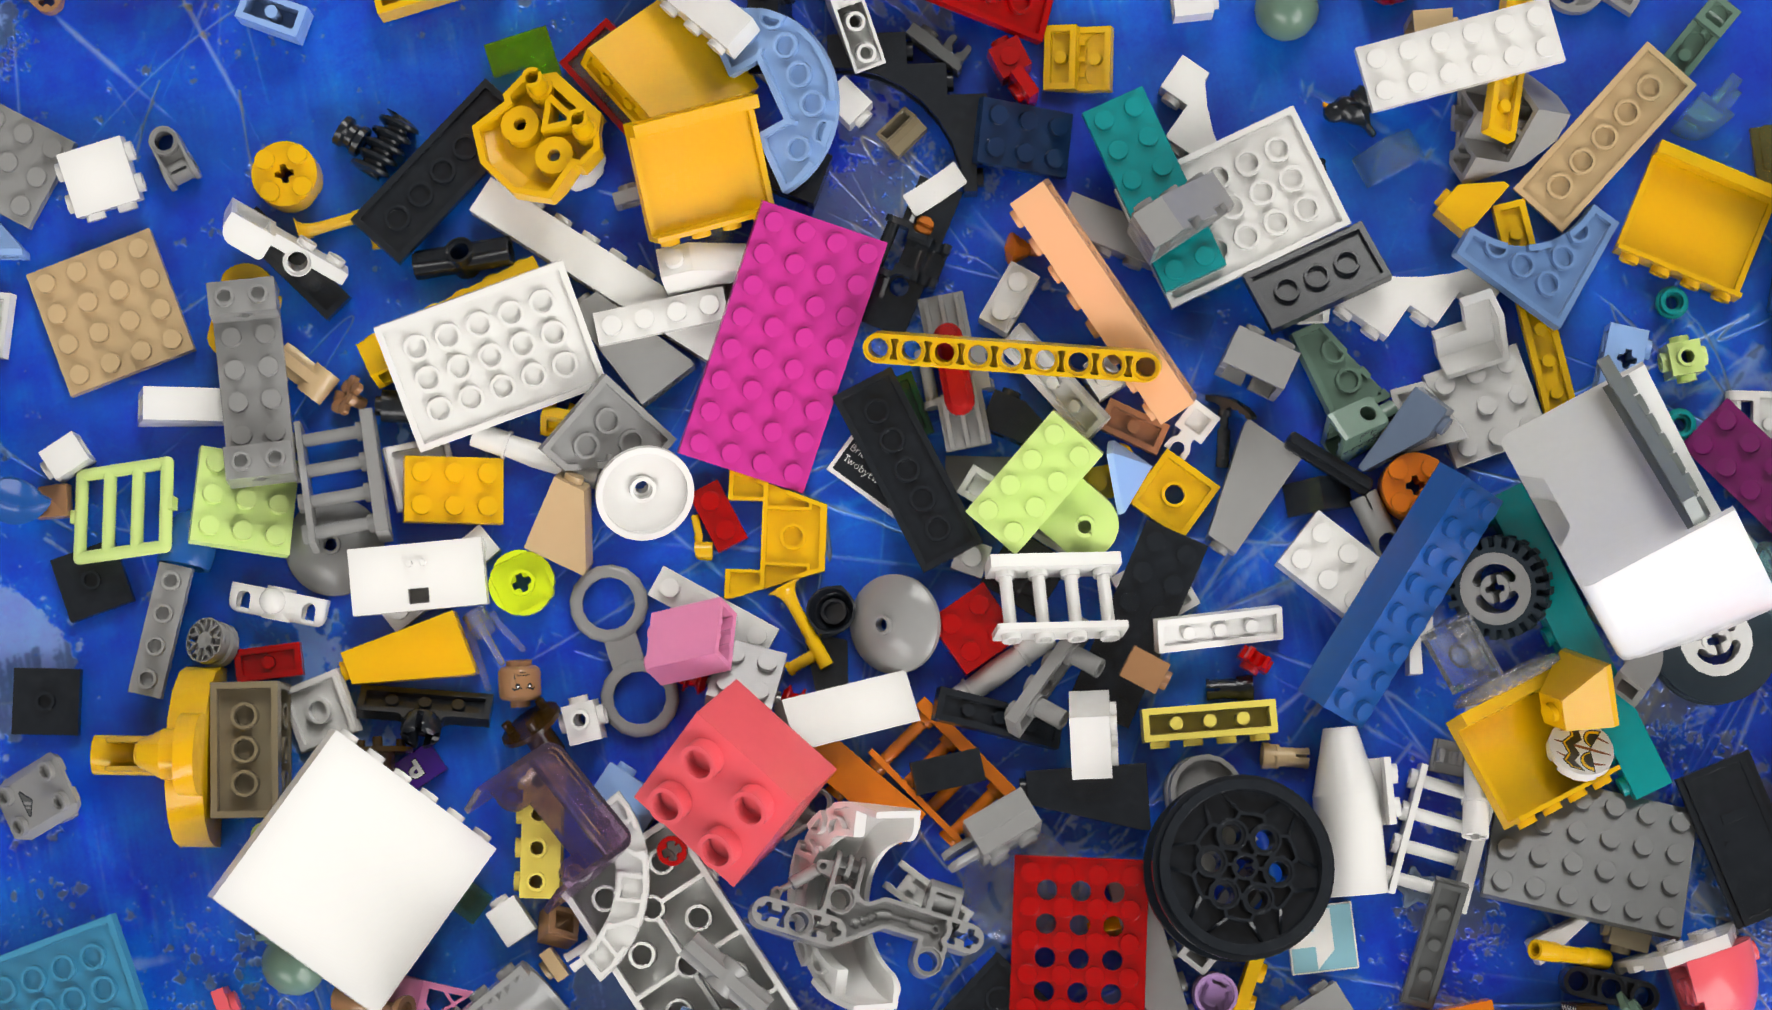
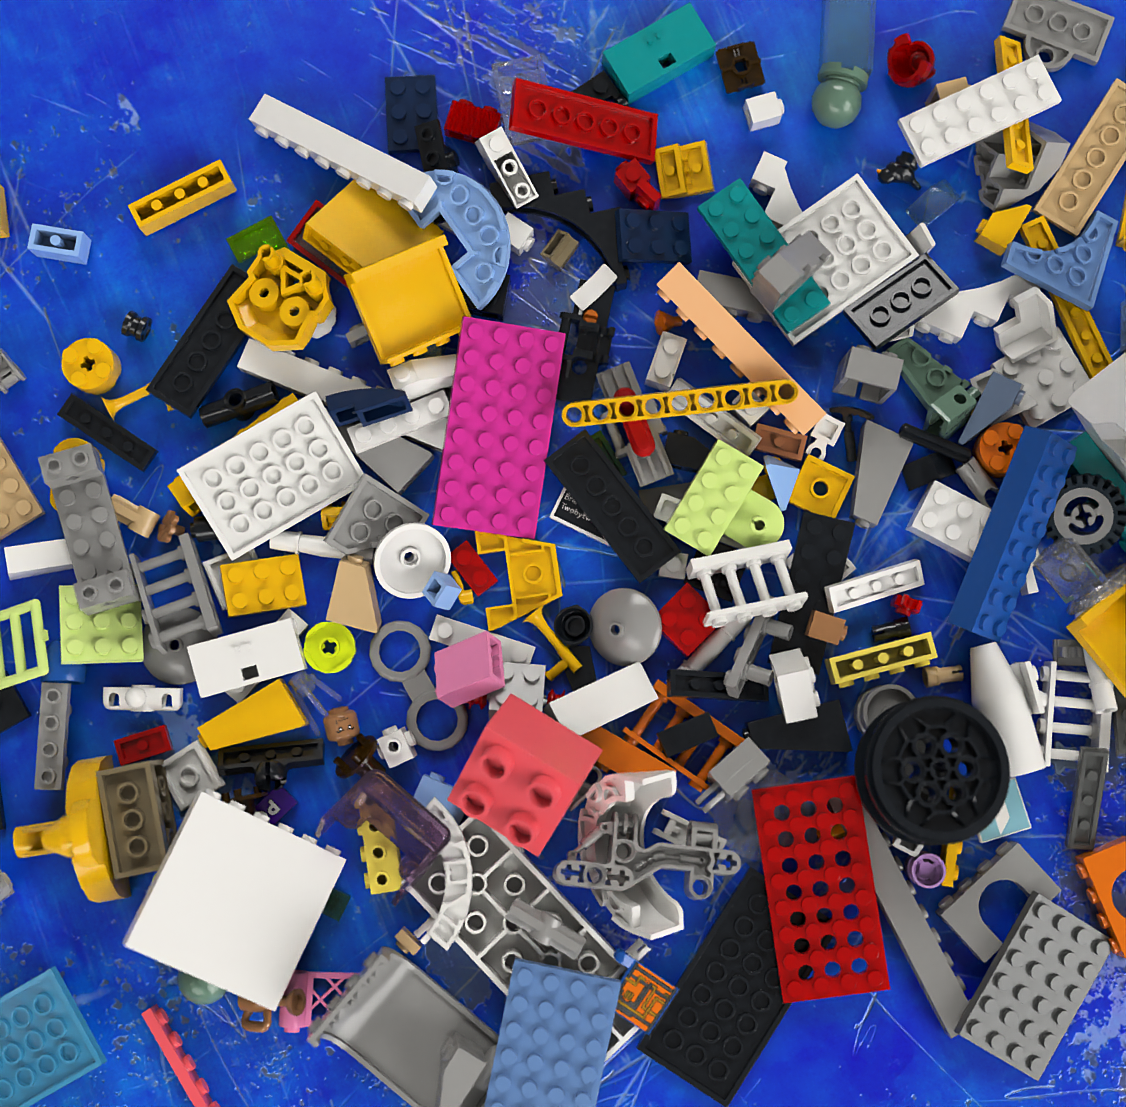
camera: 15 degrees left, 0 degrees up
light grey wheel [186,617,239,667] -> none
white plate [223,198,349,285] -> none
black piece [350,108,419,182] -> none
white brick [485,893,538,948] -> none
medium nougat slope [537,903,579,949] -> none
red bush [657,836,688,866] -> none
dark grey plate [906,22,972,78] -> none
none -> dark blue slope [325,388,413,427]
none -> light blue plate [422,571,462,610]
none -> white slope [906,223,936,262]

